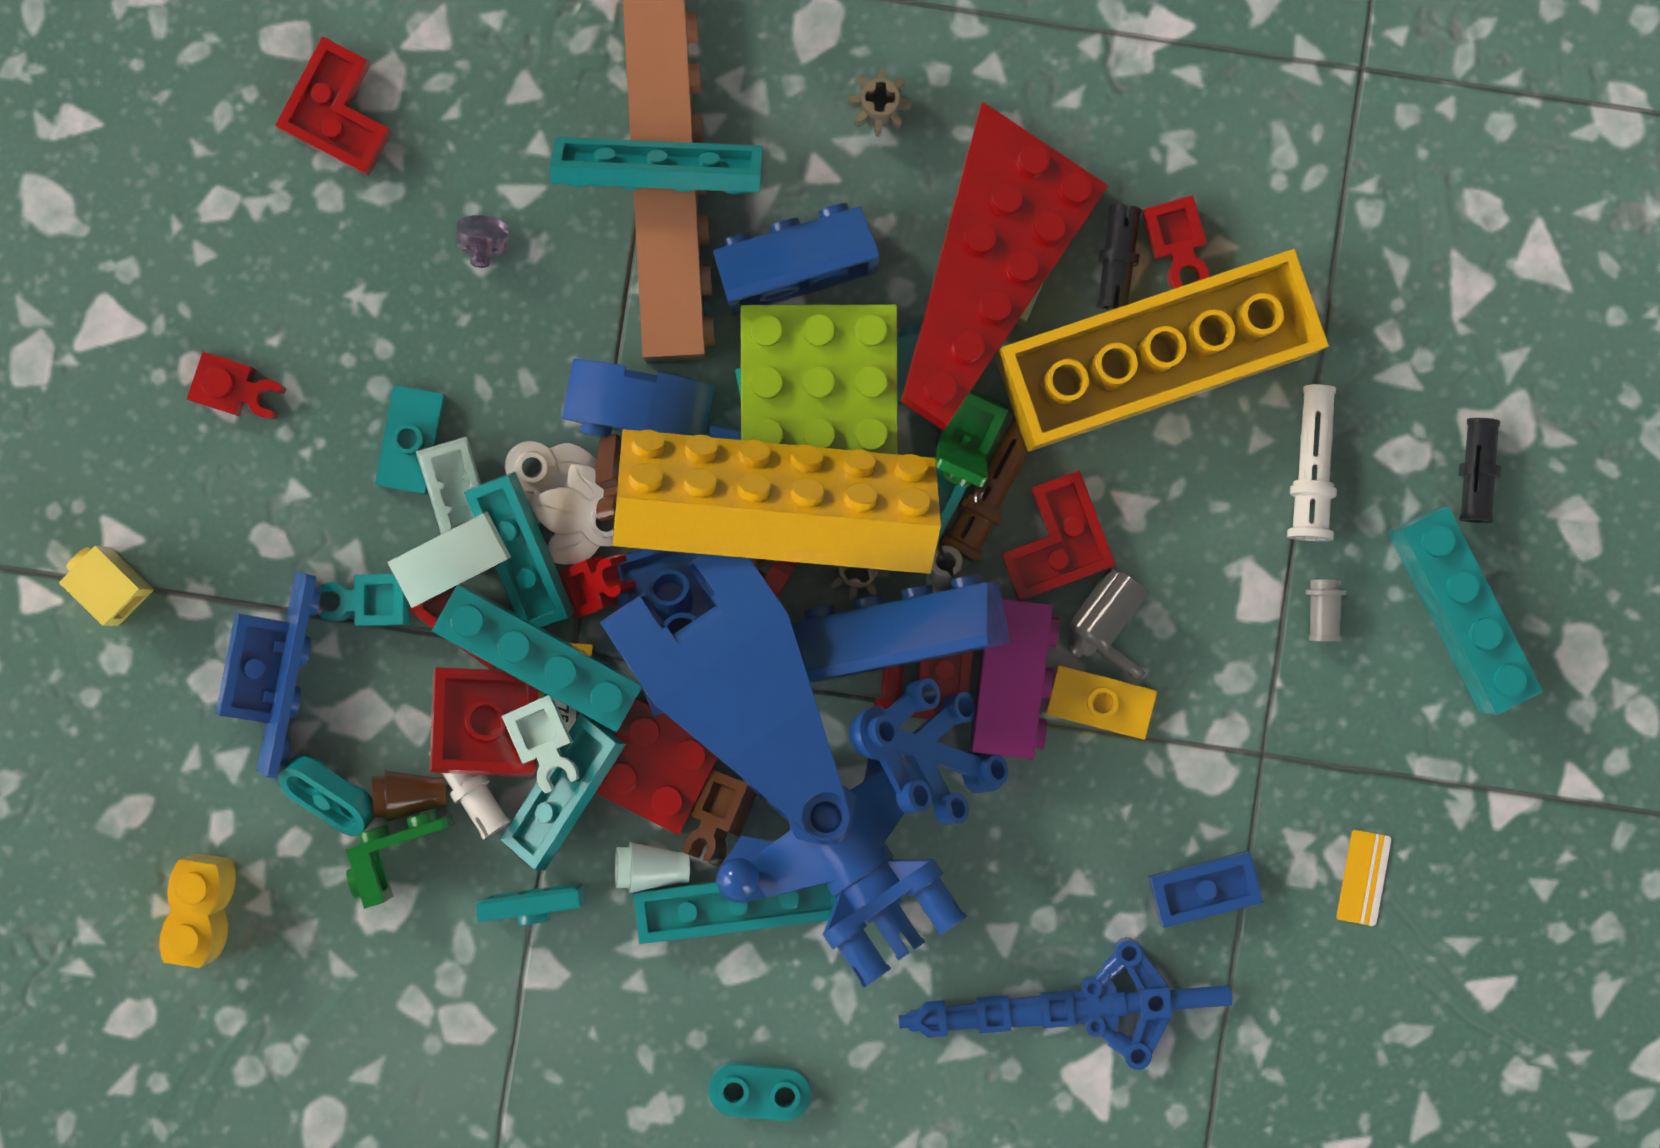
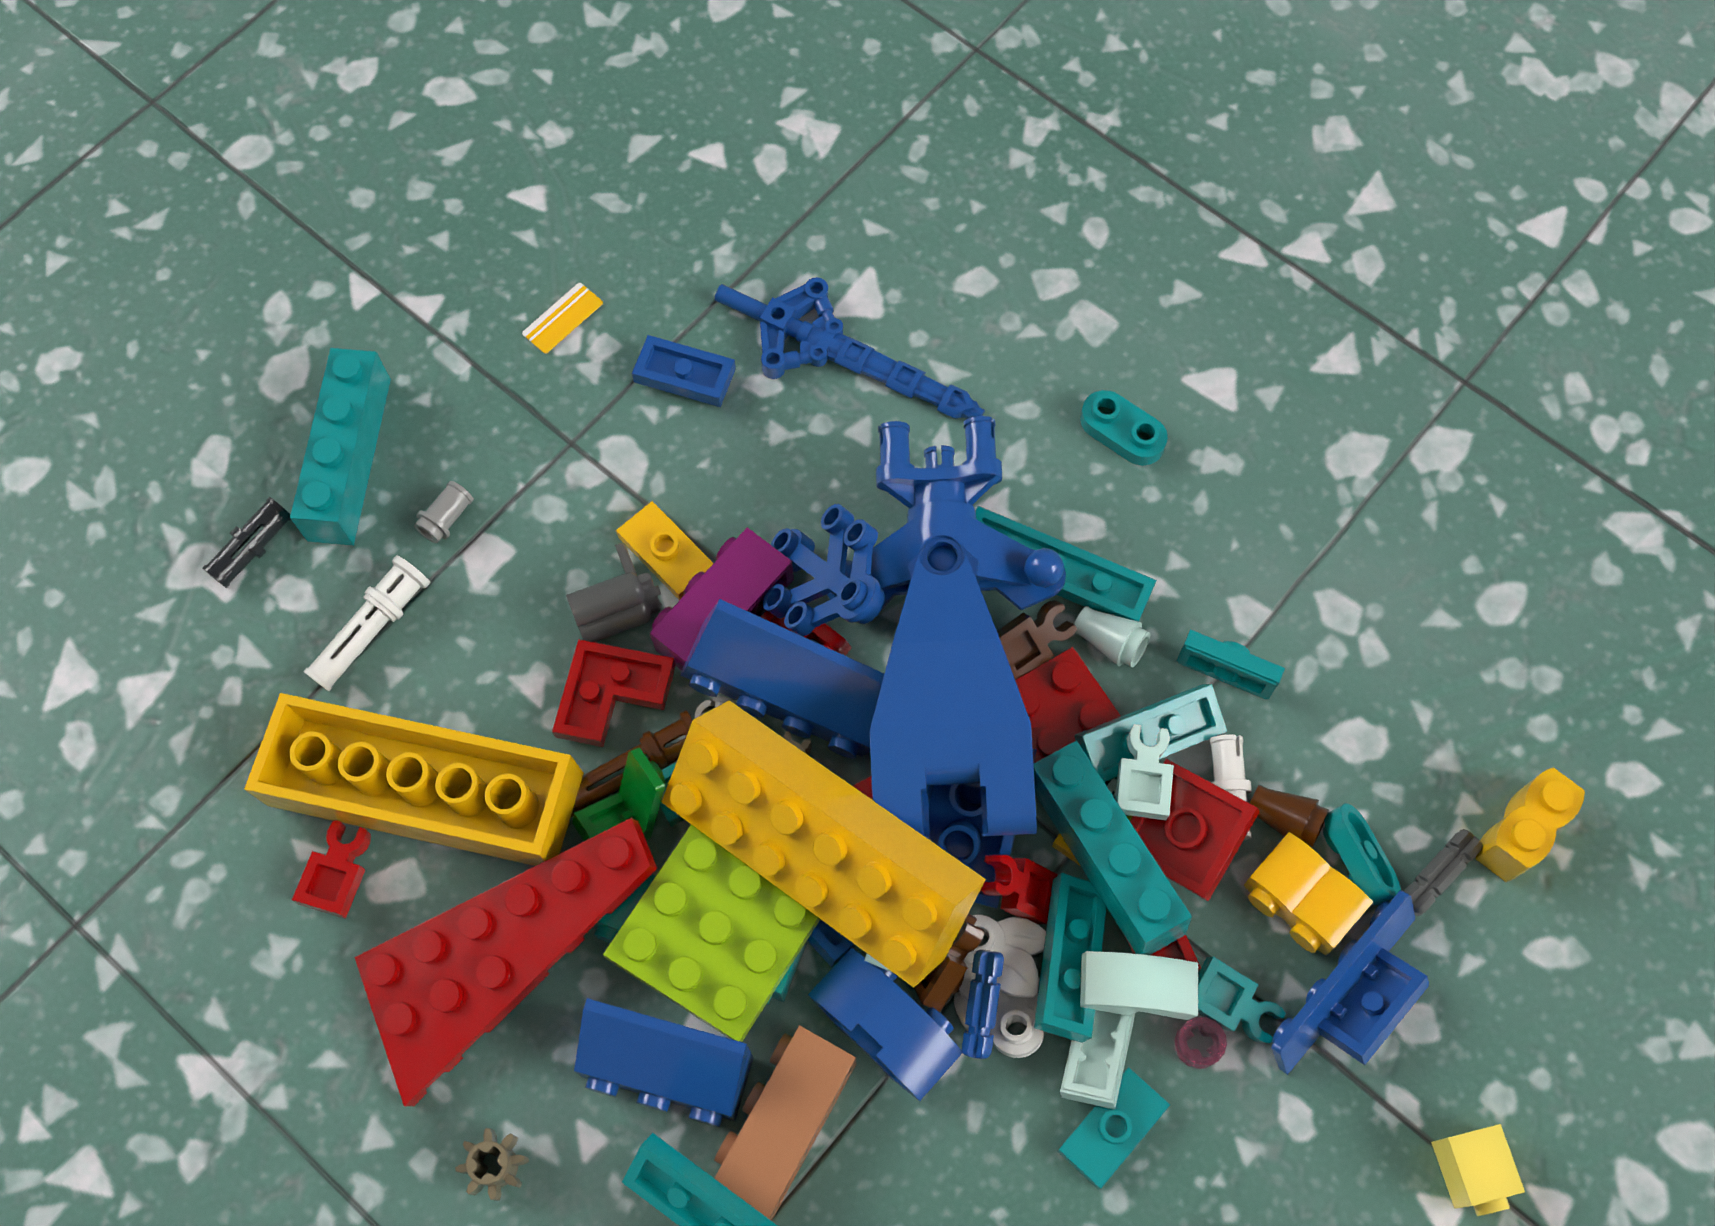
camera: 145 degrees left, 20 degrees down
green bracket [346,809,455,909] -> none
black pin [1096,204,1142,310] -> none
none -> blue axle [961,950,1004,1059]
none -> clear pink bush [1174,1017,1227,1069]
none -> yellow brick [1244,832,1373,955]
none -> dark grey axle [1404,829,1482,916]

